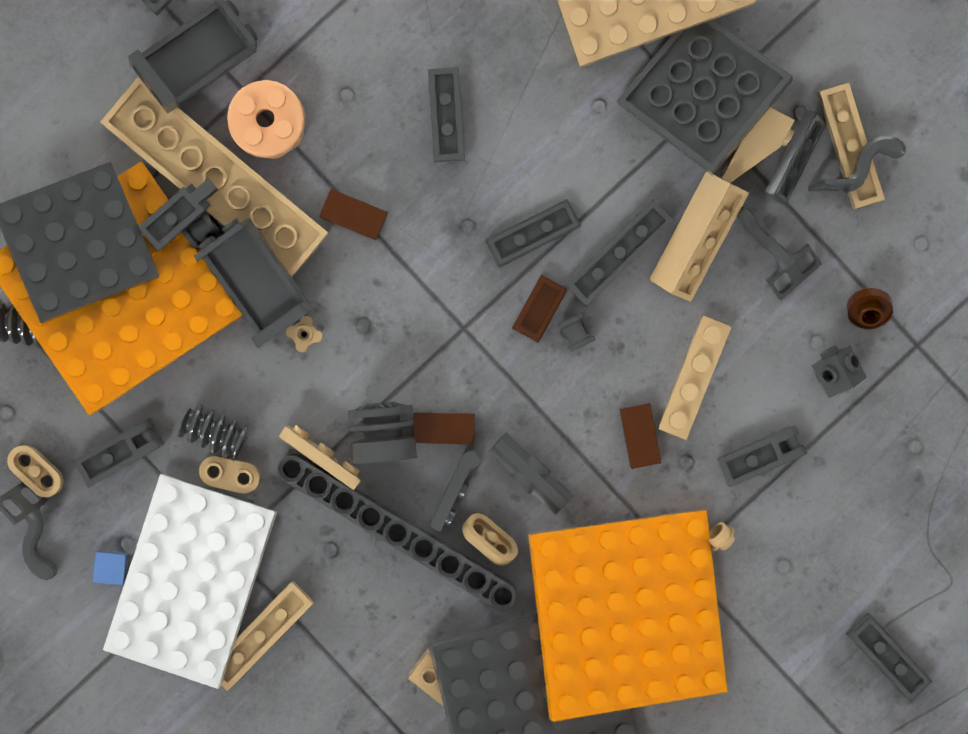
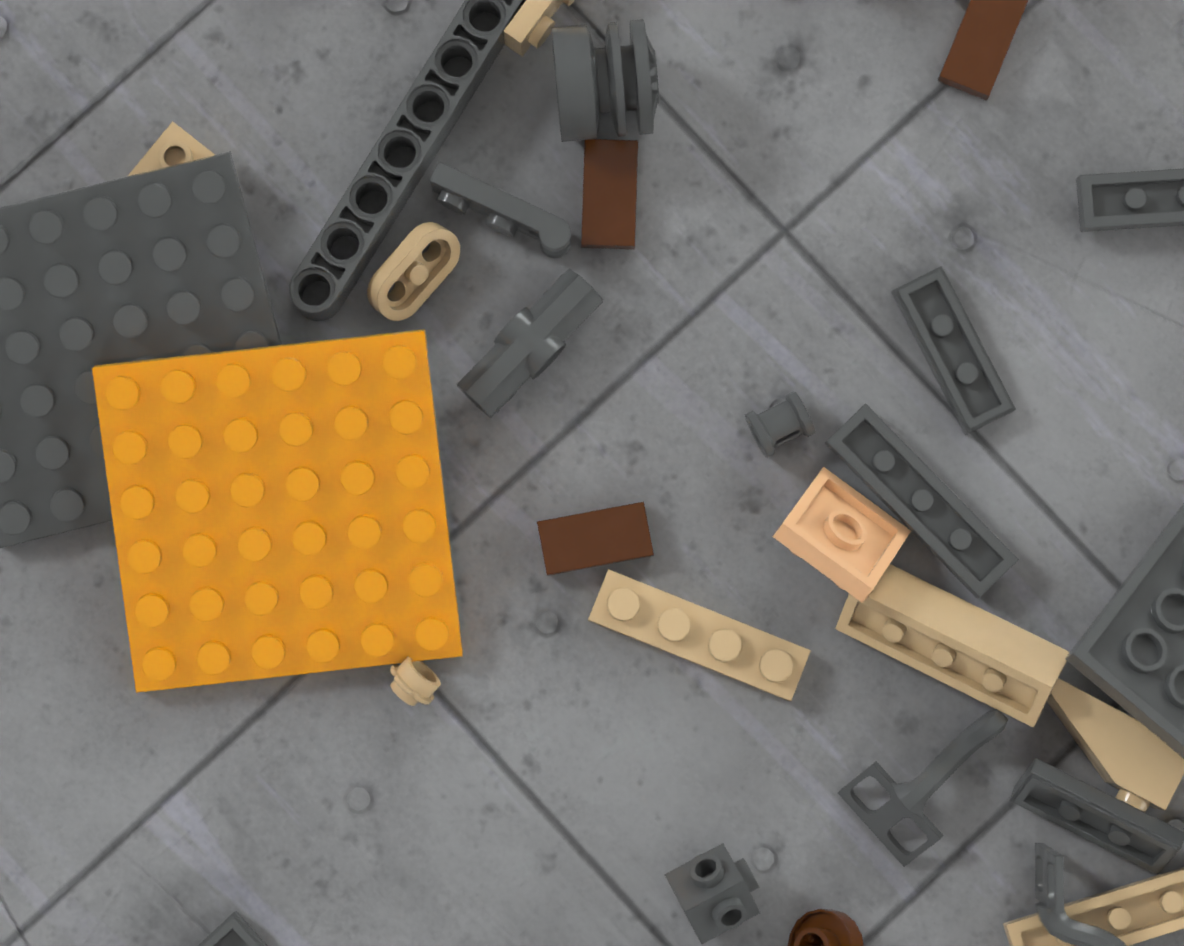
camera: 90 degrees right, 5 degrees down
reddish brown tile [512,275,568,343] -> none
dark grey plate [716,425,807,487] -> none
none -> light nougat plate [773,467,911,603]

